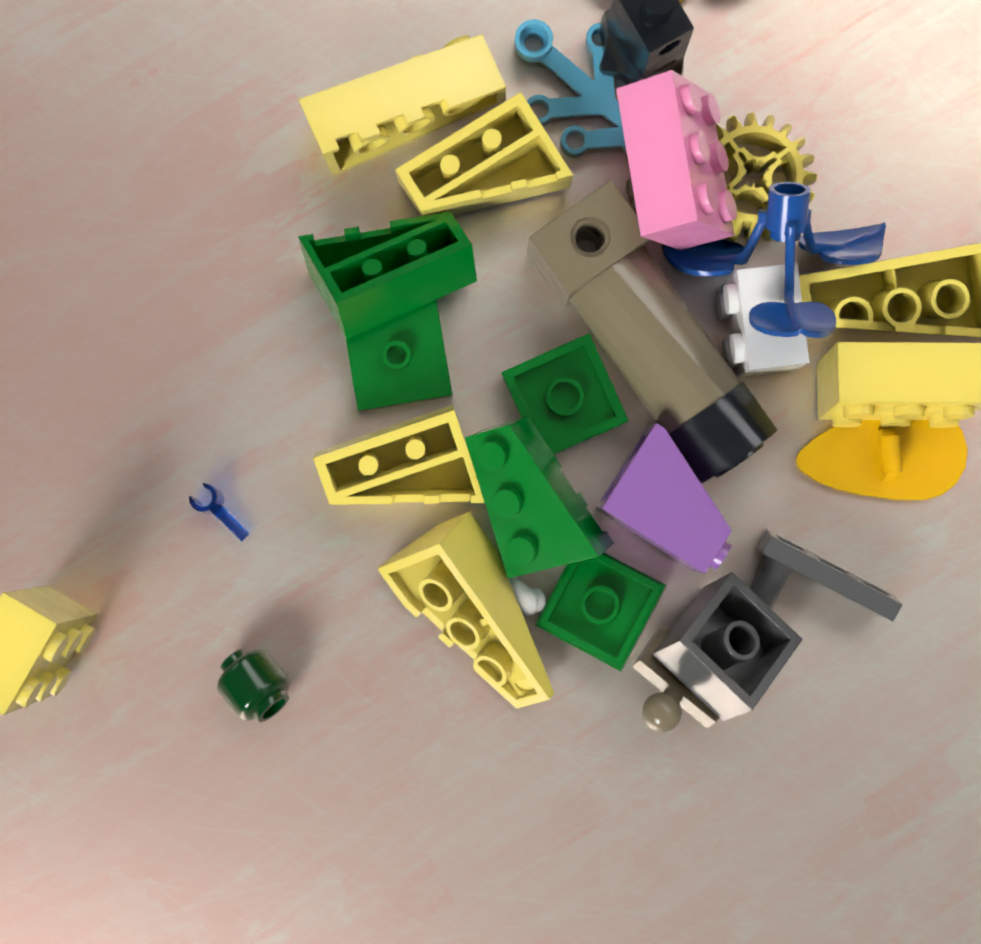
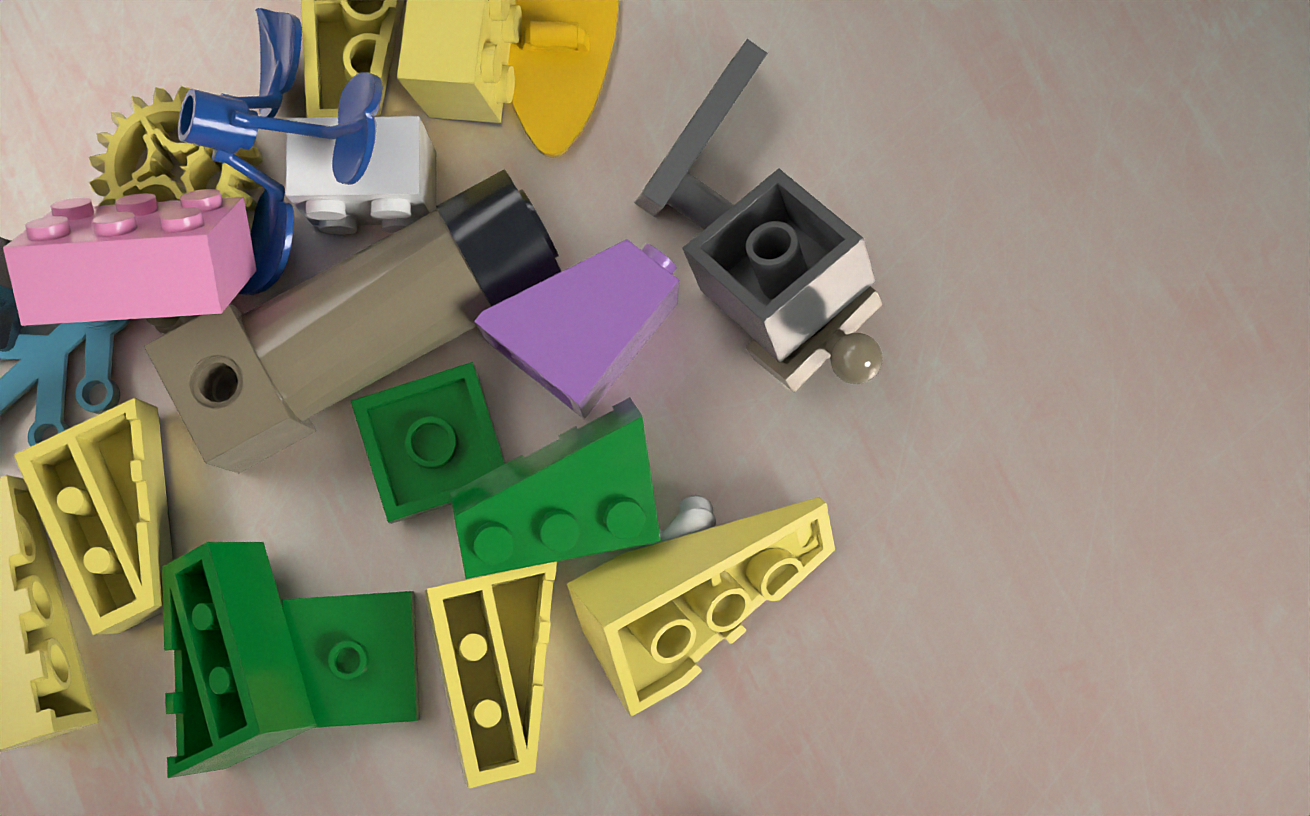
camera: 85 degrees left, 5 degrees down
green plate [535,553,667,672] -> none

